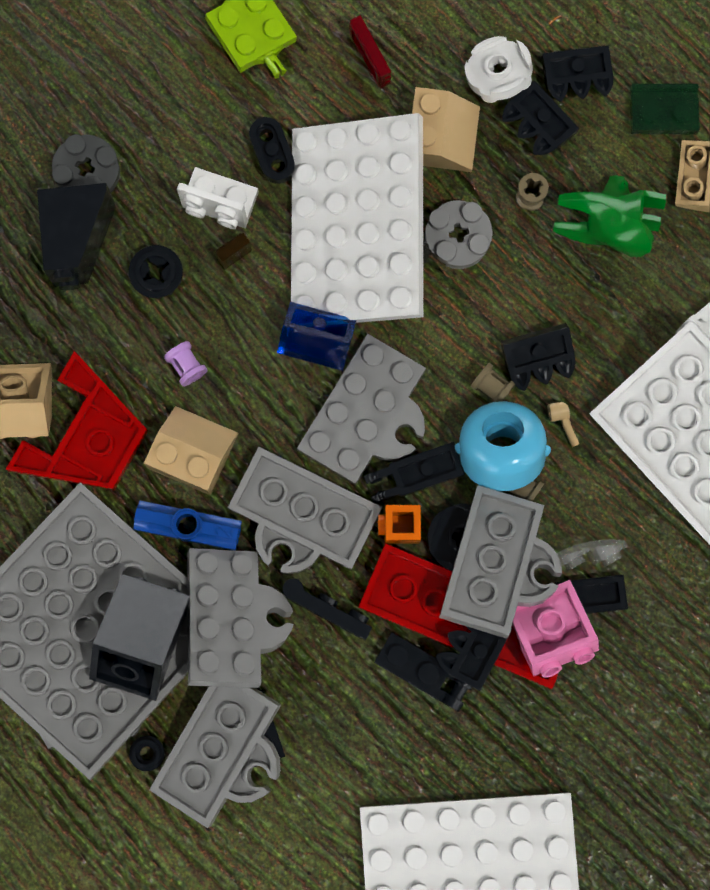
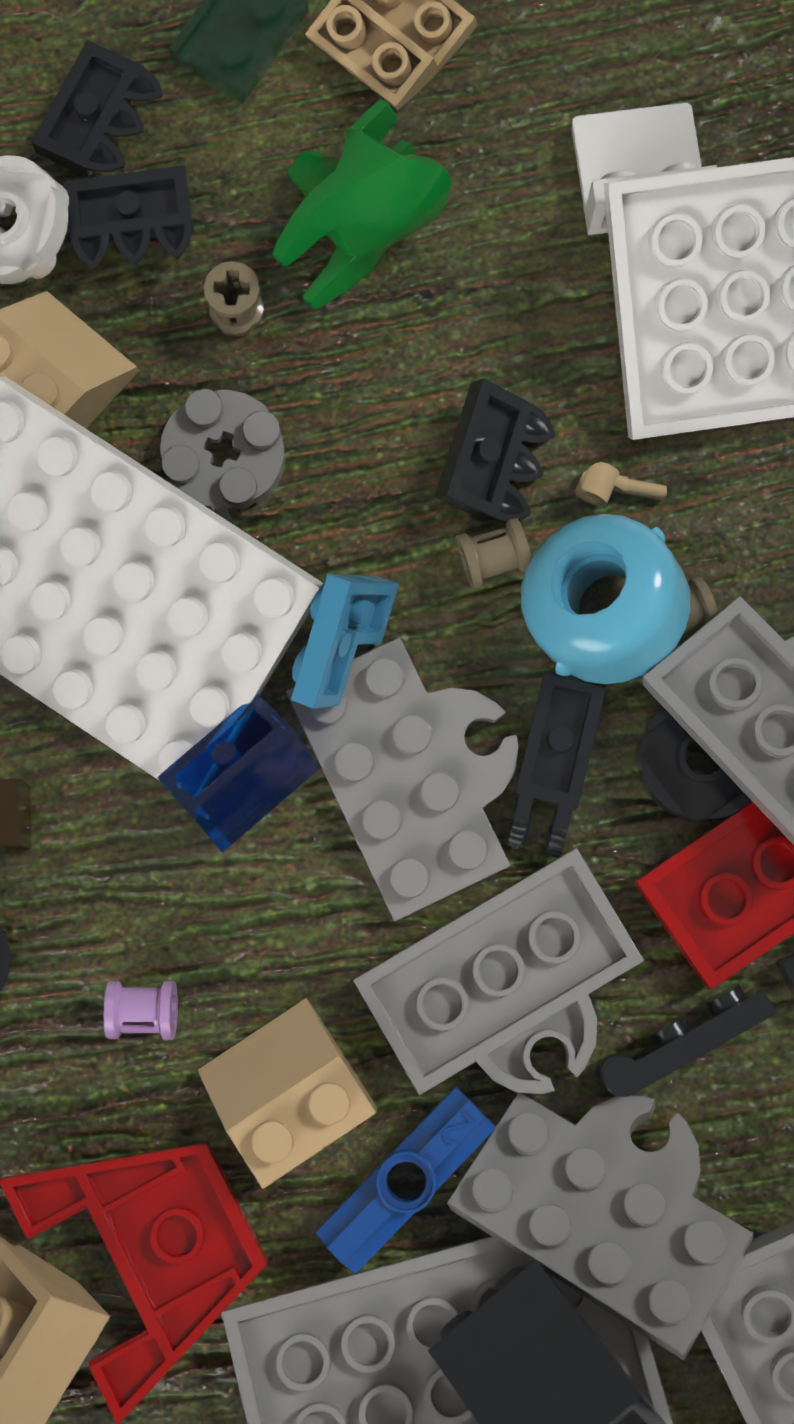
camera: 55 degrees left, 0 degrees up
orange brick [378,505,421,544] -> none
none -> dark azure plate [291,574,399,709]

